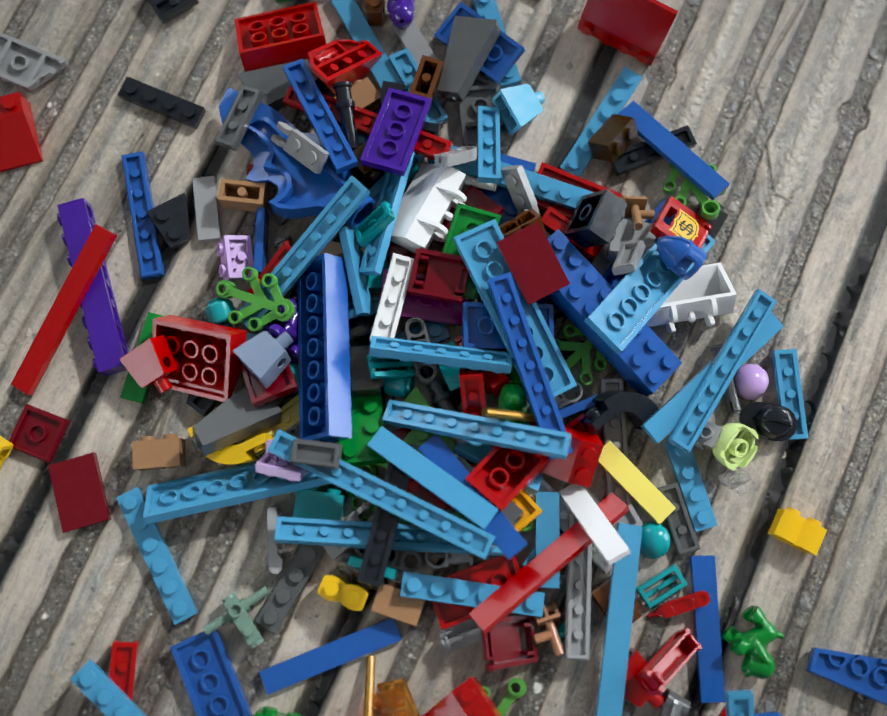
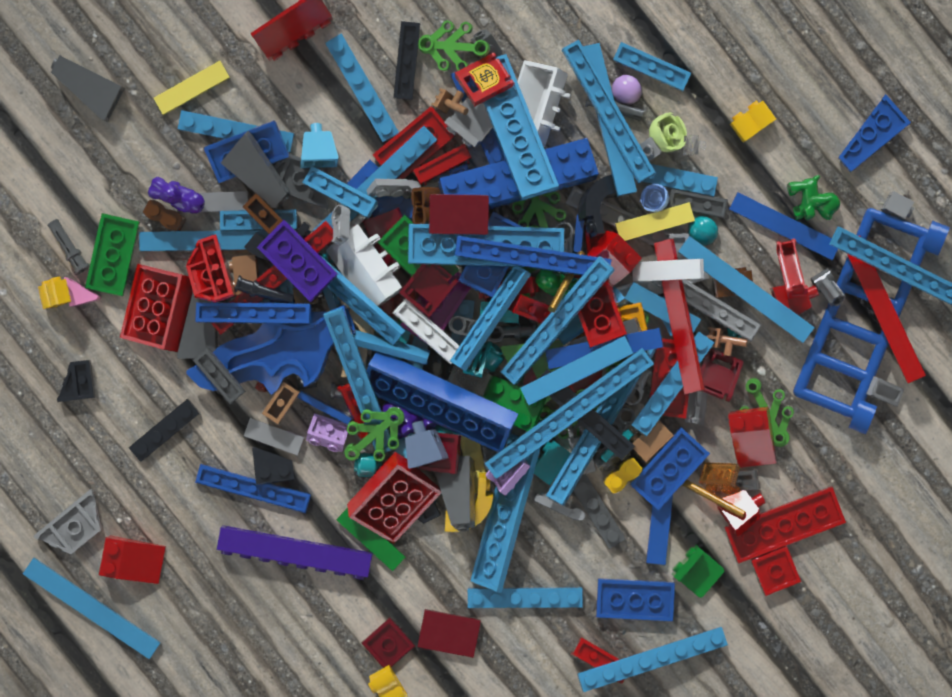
camera: 60 degrees left, 10 degrees up
red tile [11,224,117,395] -> none
torso [120,335,177,394] -> none
medium nougat brick [132,434,186,471] -> none
sand green piece [202,586,270,649] -> none
light grey hinge [271,121,329,174] -> none
dark grey tile [290,438,343,469] -> none
teal tile [354,201,396,248] -> none
black brick [564,189,628,248] -> none
dark brown brick [588,114,639,163] -> none
light grey tile [612,240,646,276] -> none
blue tile [618,100,730,200] -> none
teal tile [636,564,688,609] -> none
red piece [647,590,710,619] -> none
blue helmet [657,236,707,280] -> none
black piece [740,402,797,441] -> none
none -> blue plate [630,428,710,510]
none -> light blue hair [640,184,669,213]

